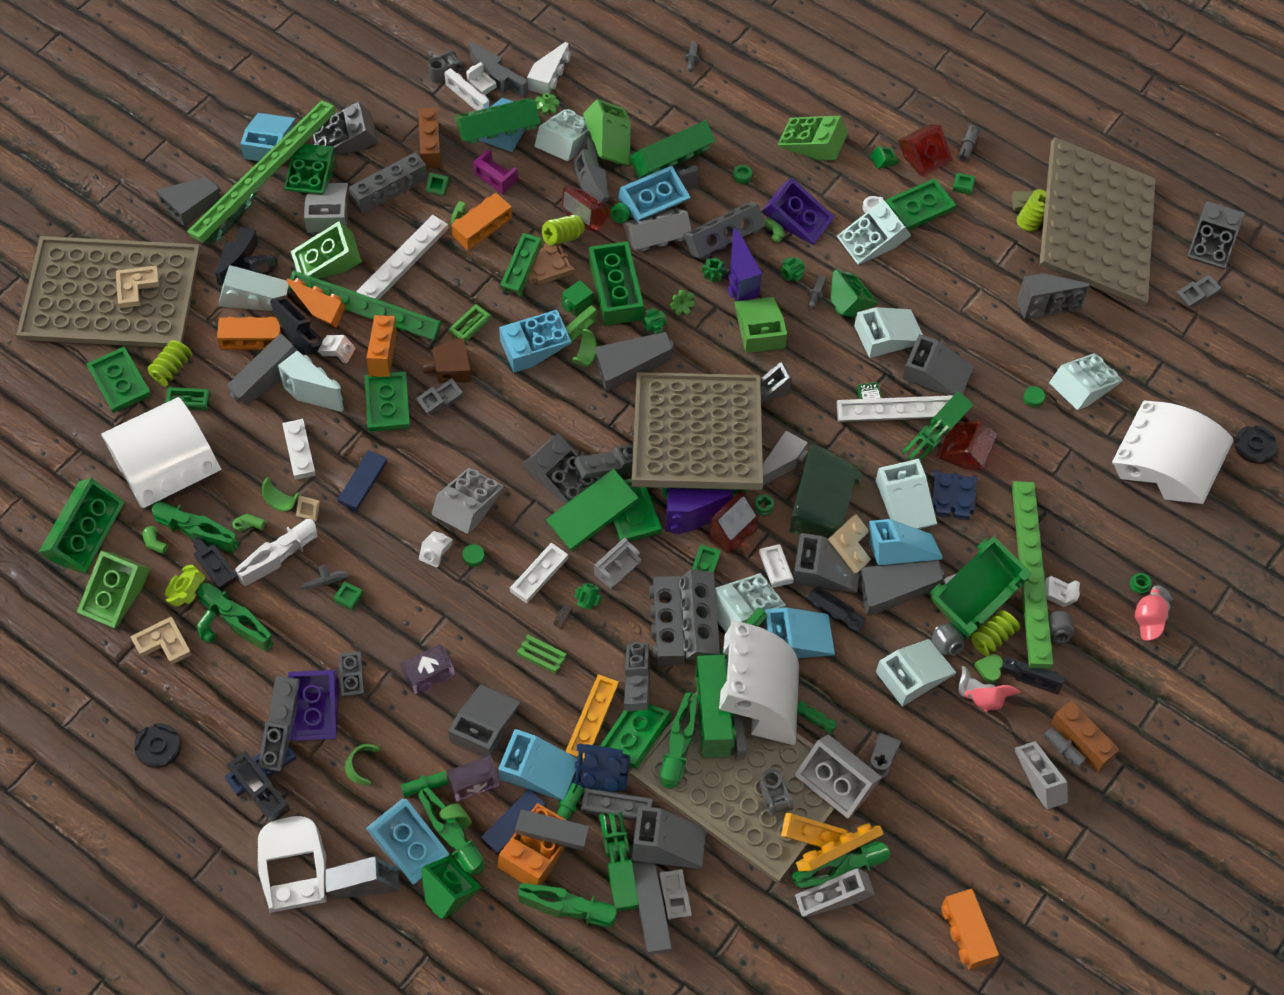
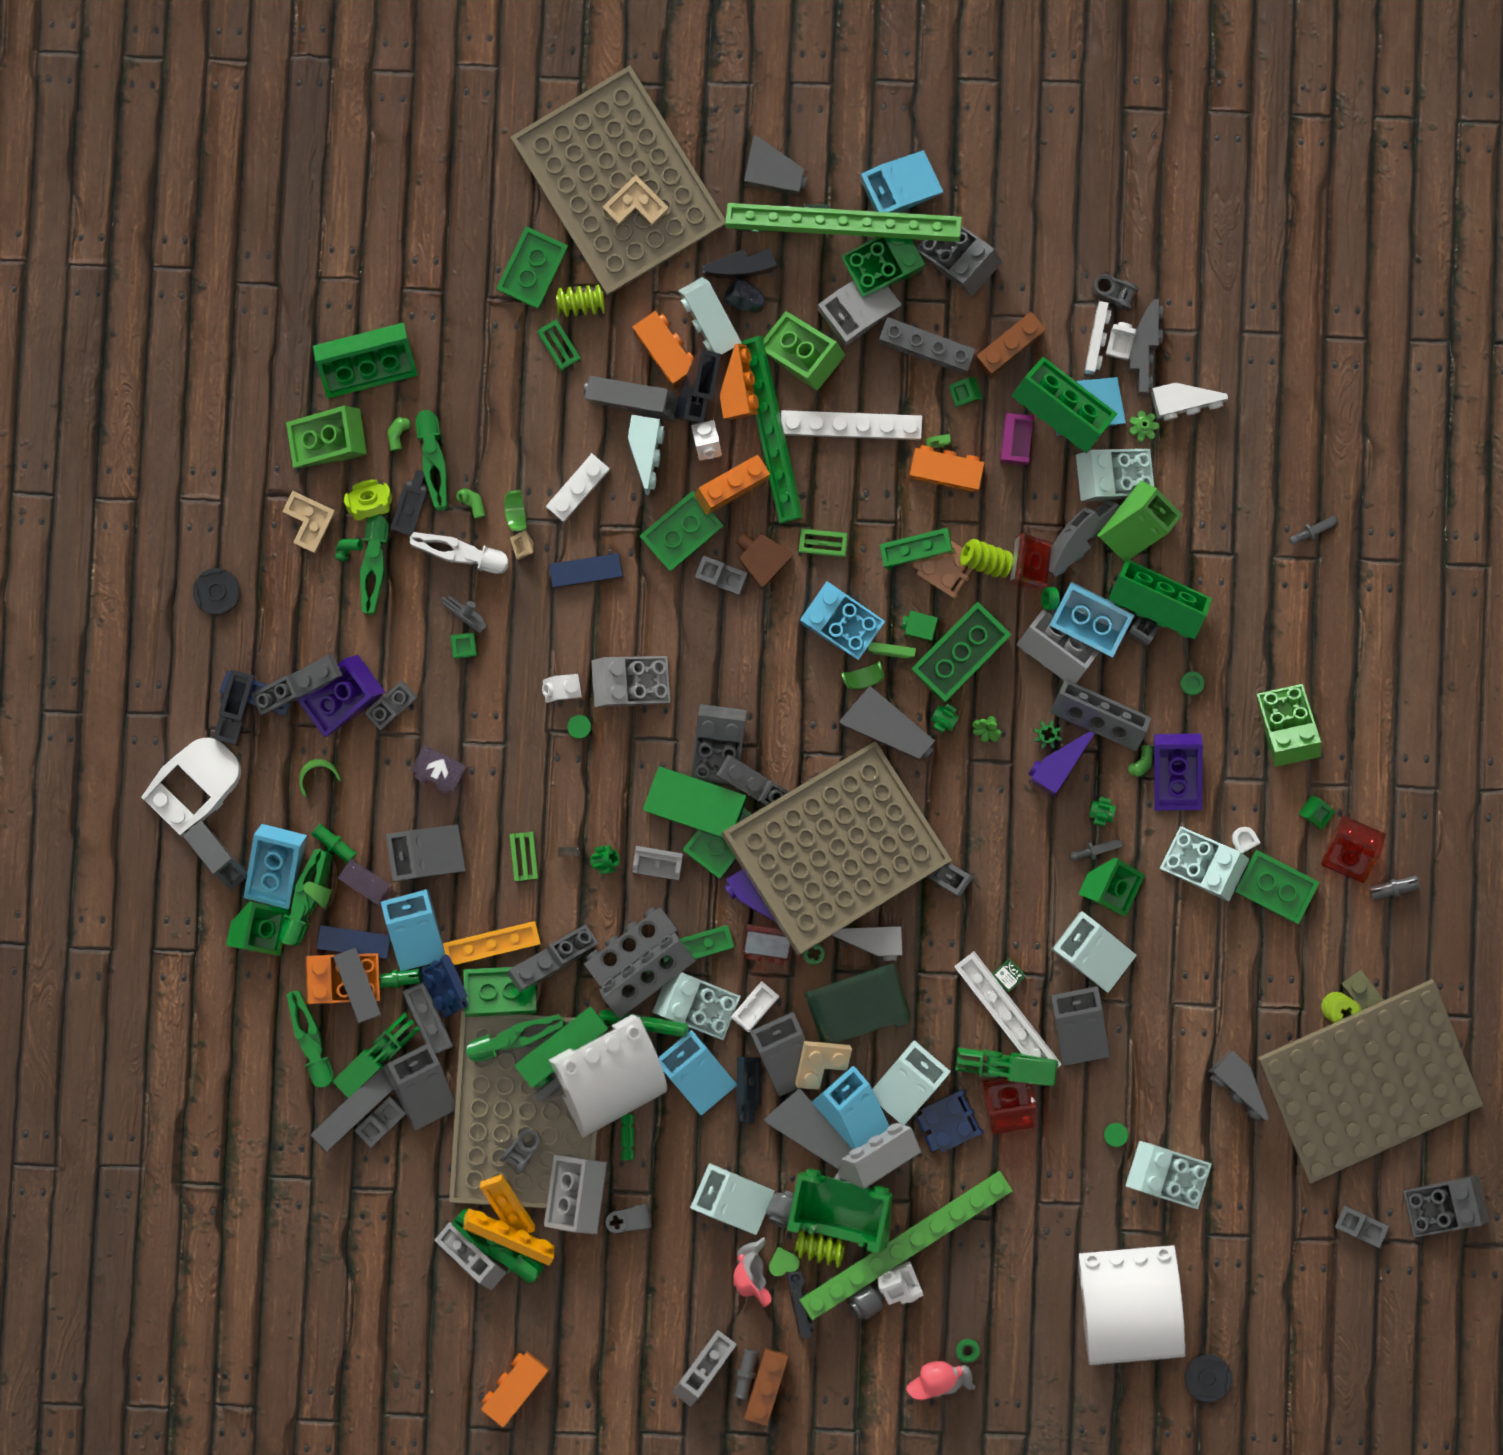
camera: 60 degrees right, 25 degrees up
white slope [101,397,221,508] -> none
white plate [510,543,568,604] -> none
bright green slope [734,297,787,353] -> none
green tile [952,172,975,195] -> none
none -> light grey slope [838,1123,921,1188]
none -> white bracket [877,1269,911,1305]

